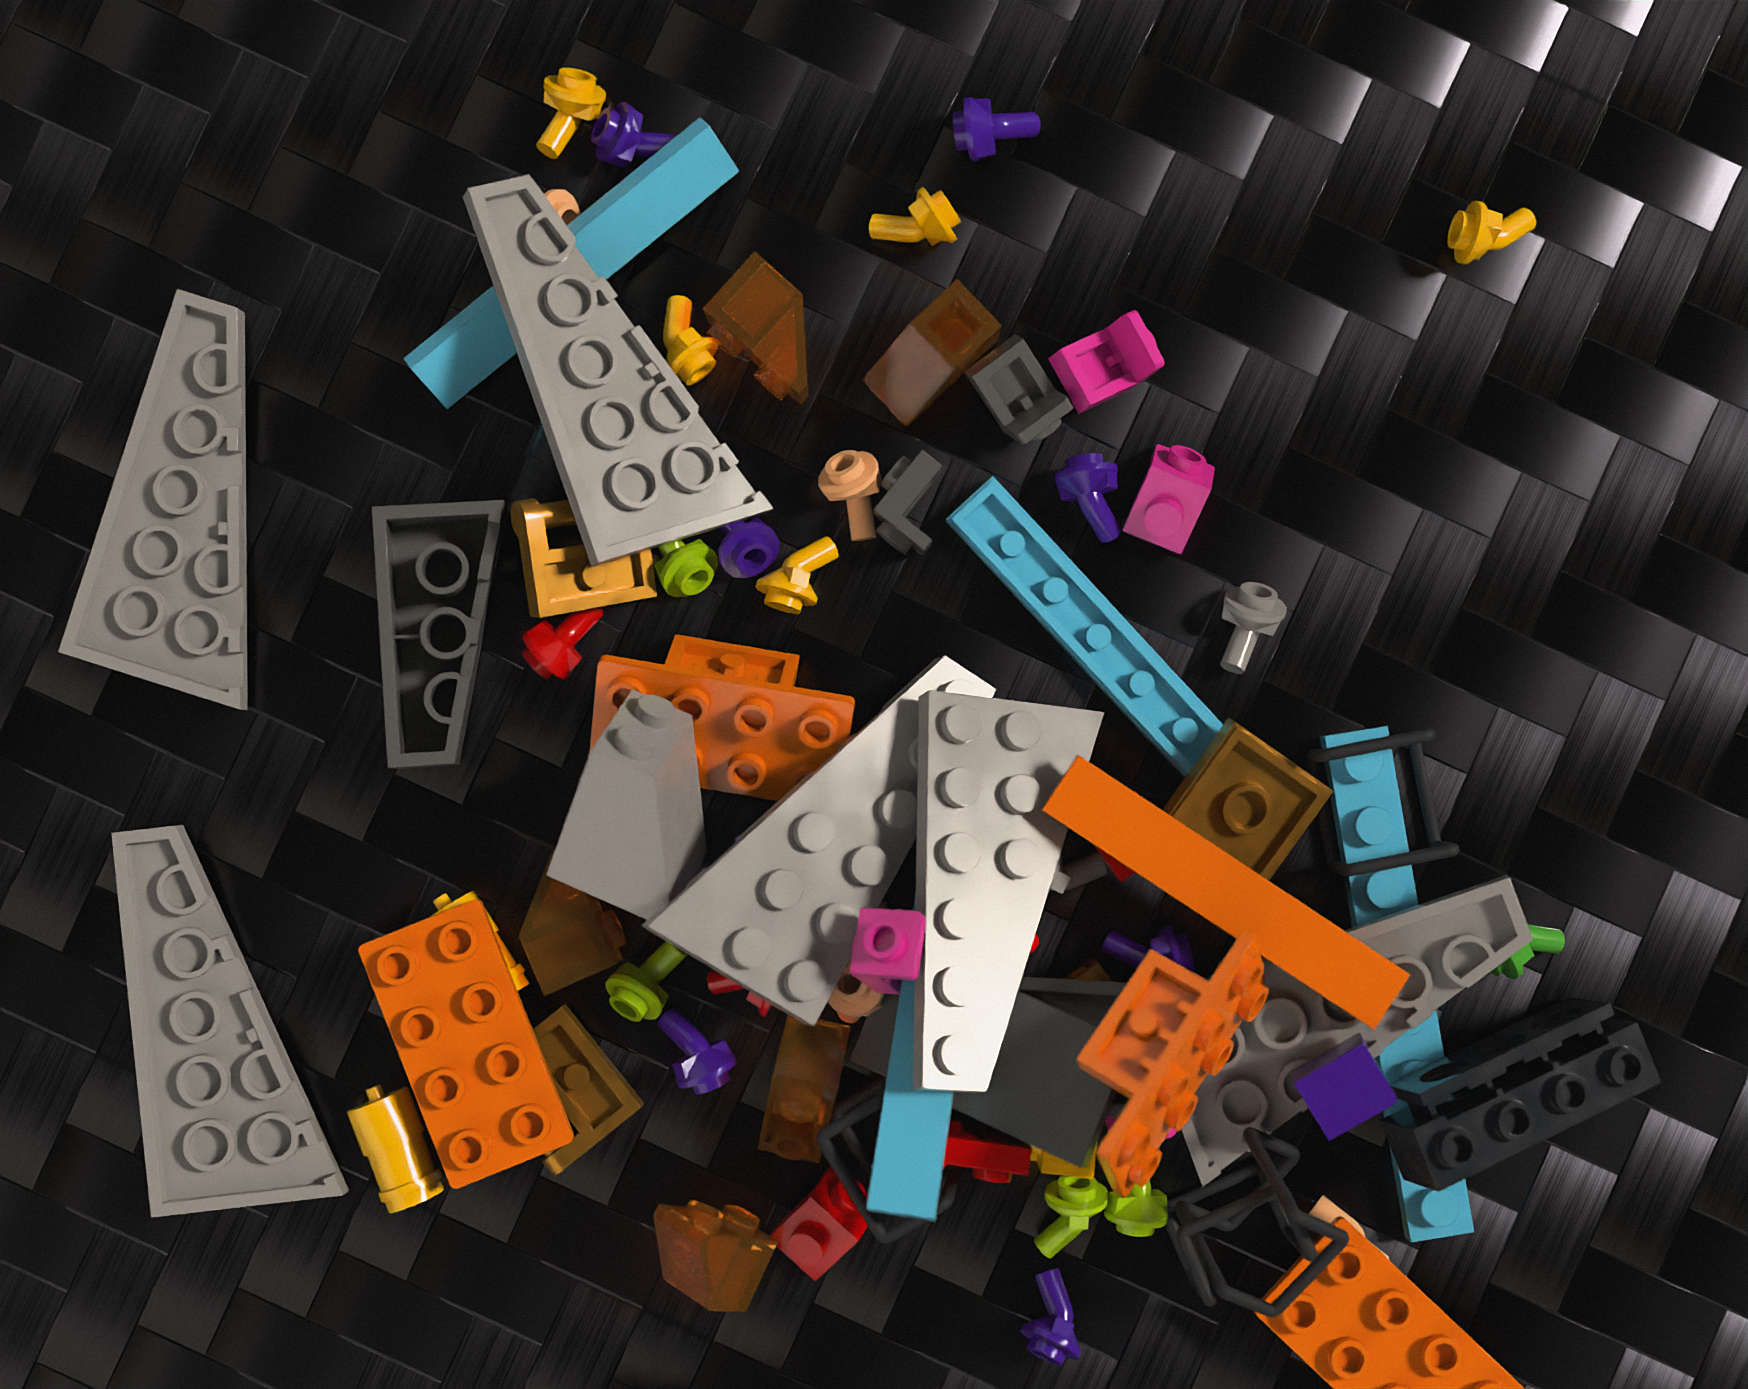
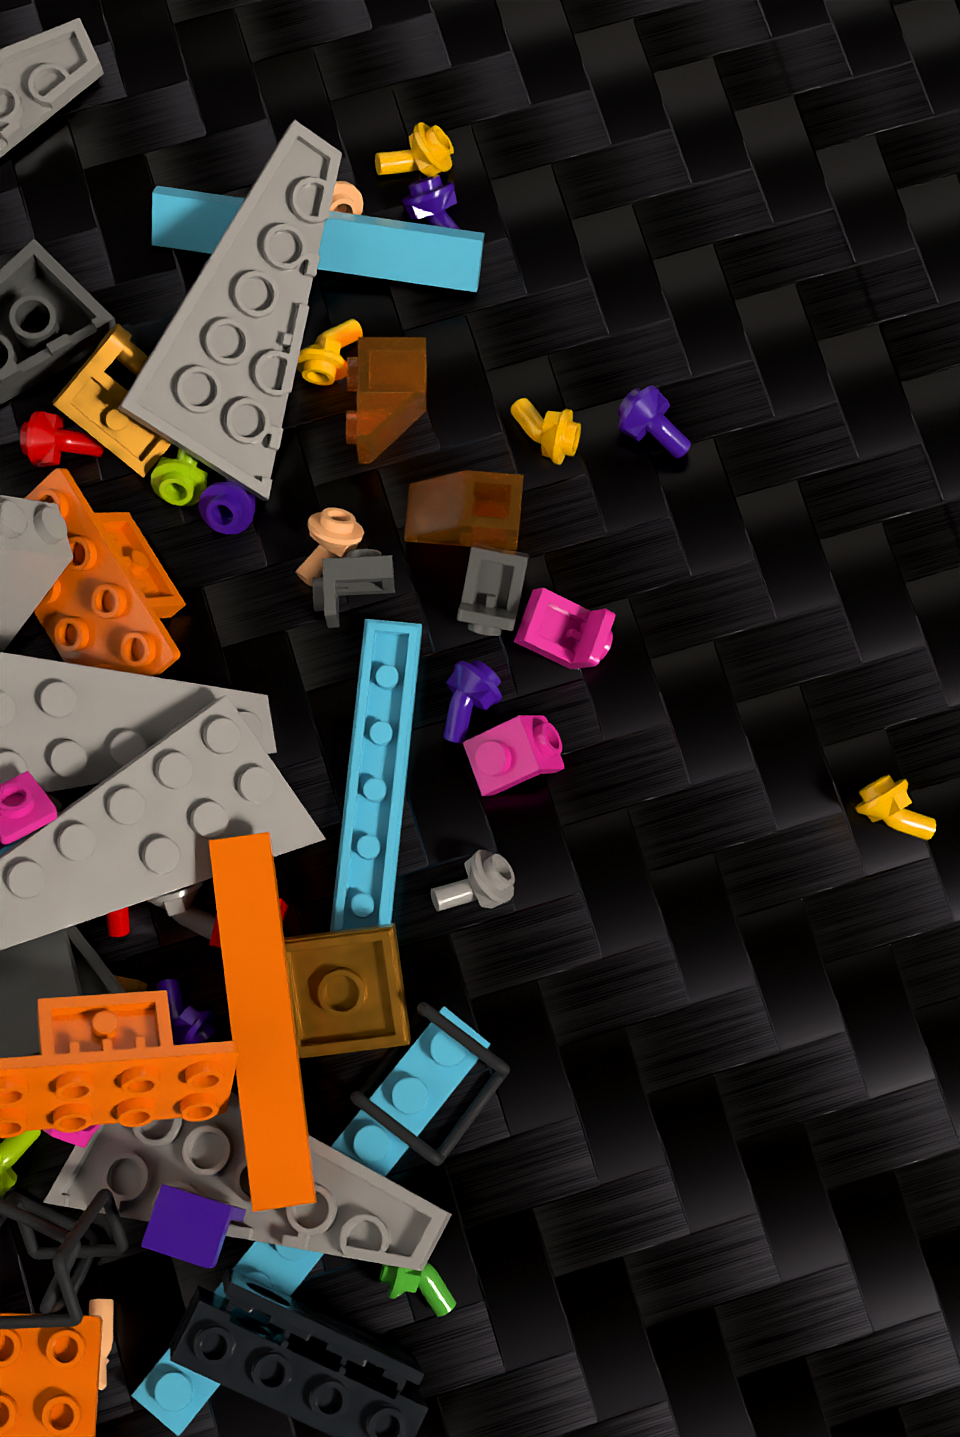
camera: 45 degrees right, 10 degrees down
yellow plate [755,536,838,614] -> none

